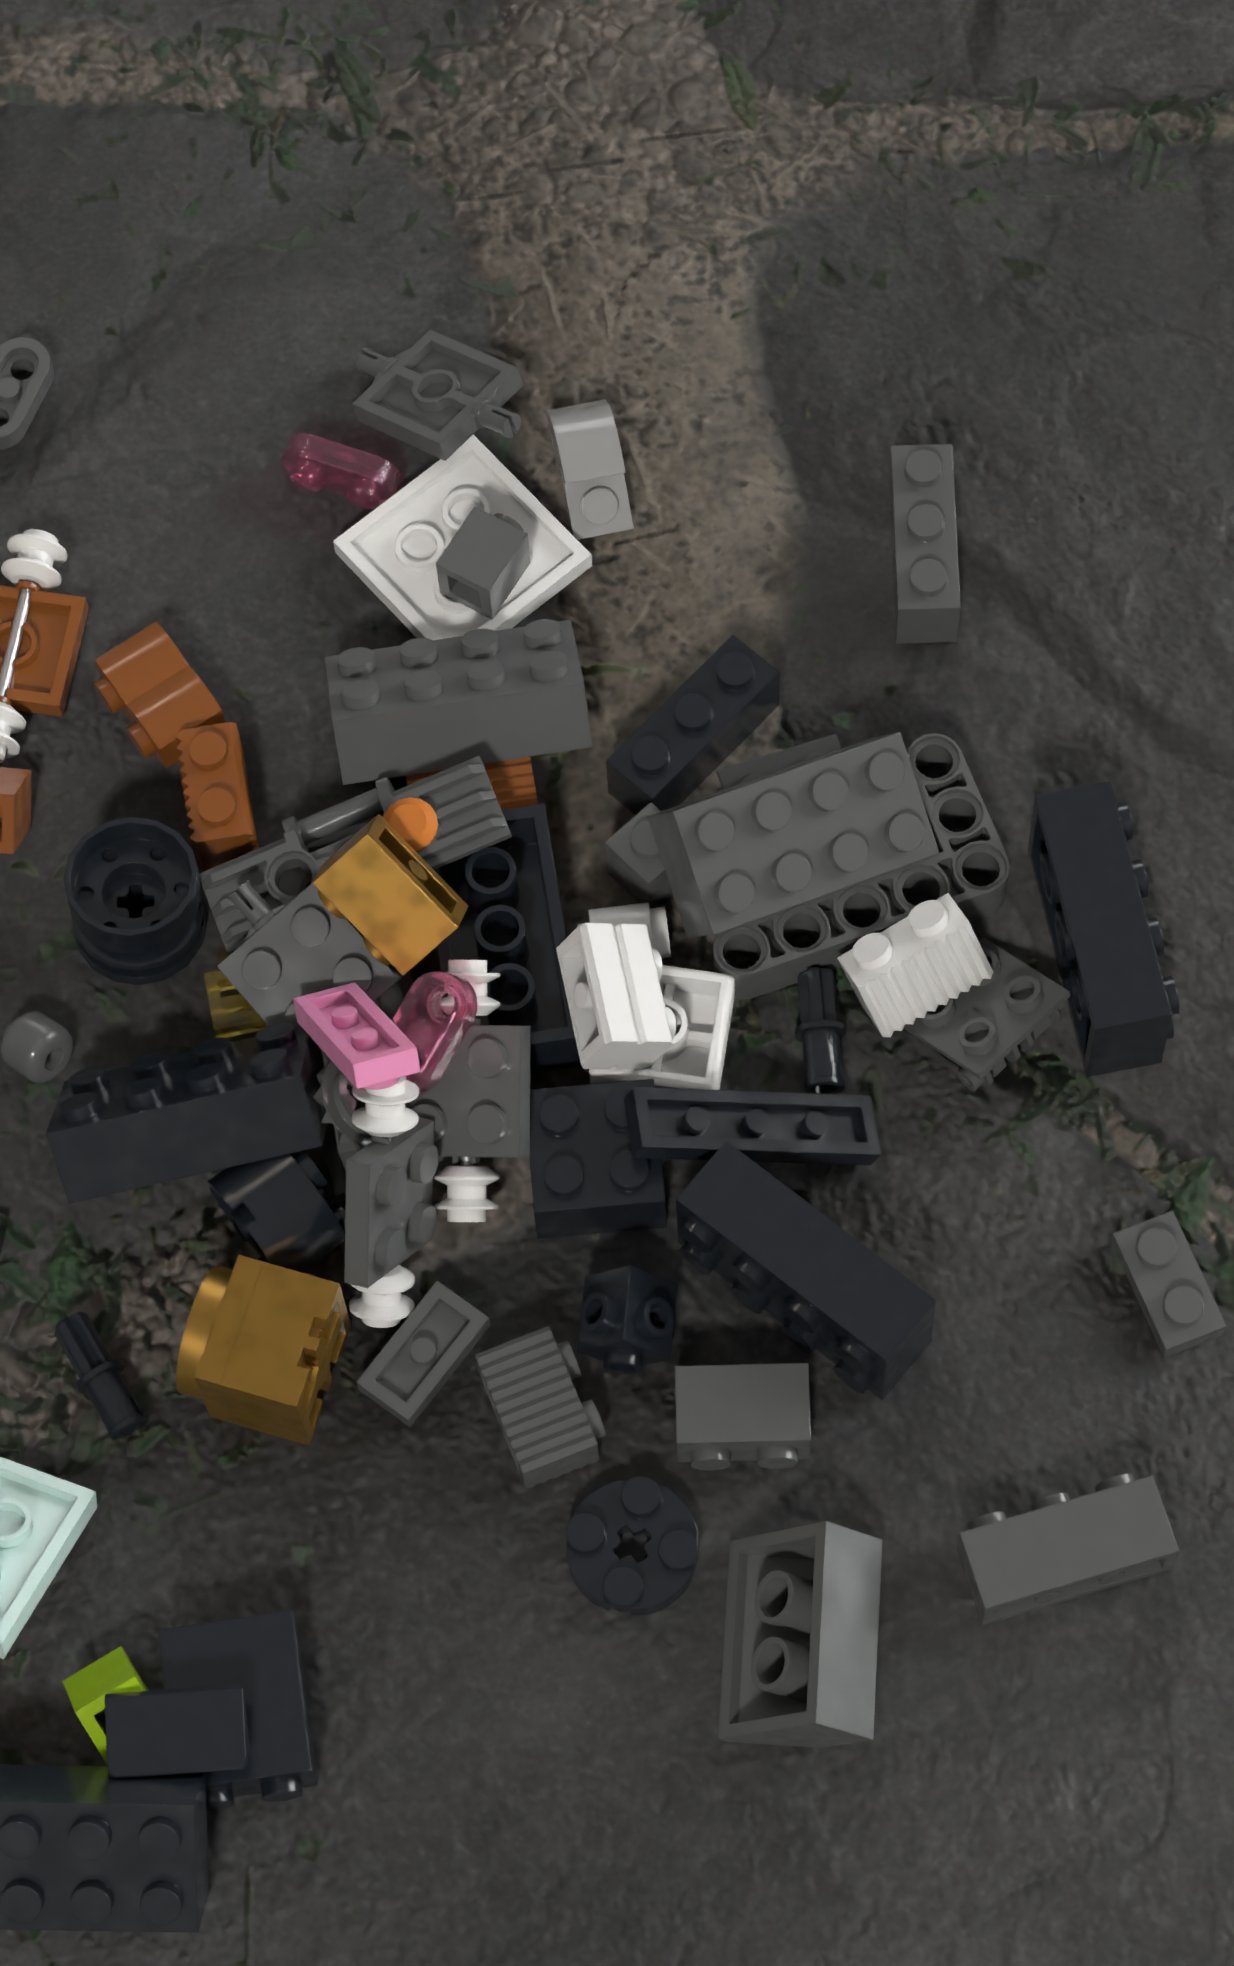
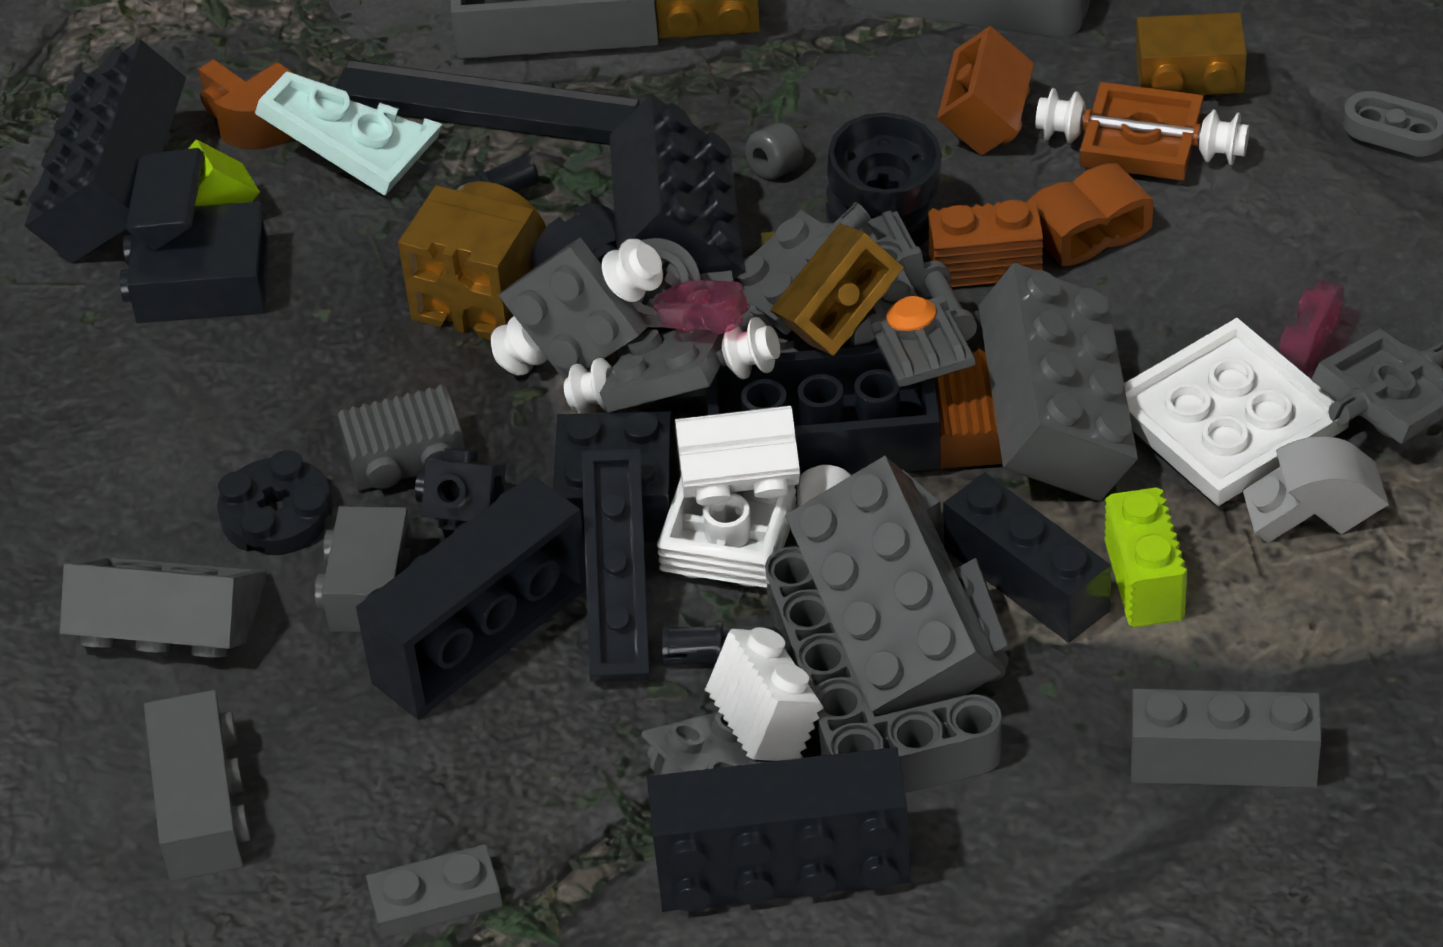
camera: 95 degrees right, 20 degrees down
bright pink plate [293,982,421,1090] -> none
dark grey plate [356,1281,491,1427] -> none
dark grey brick [436,506,531,620] -> none
none -> lime brick [1104,487,1187,627]

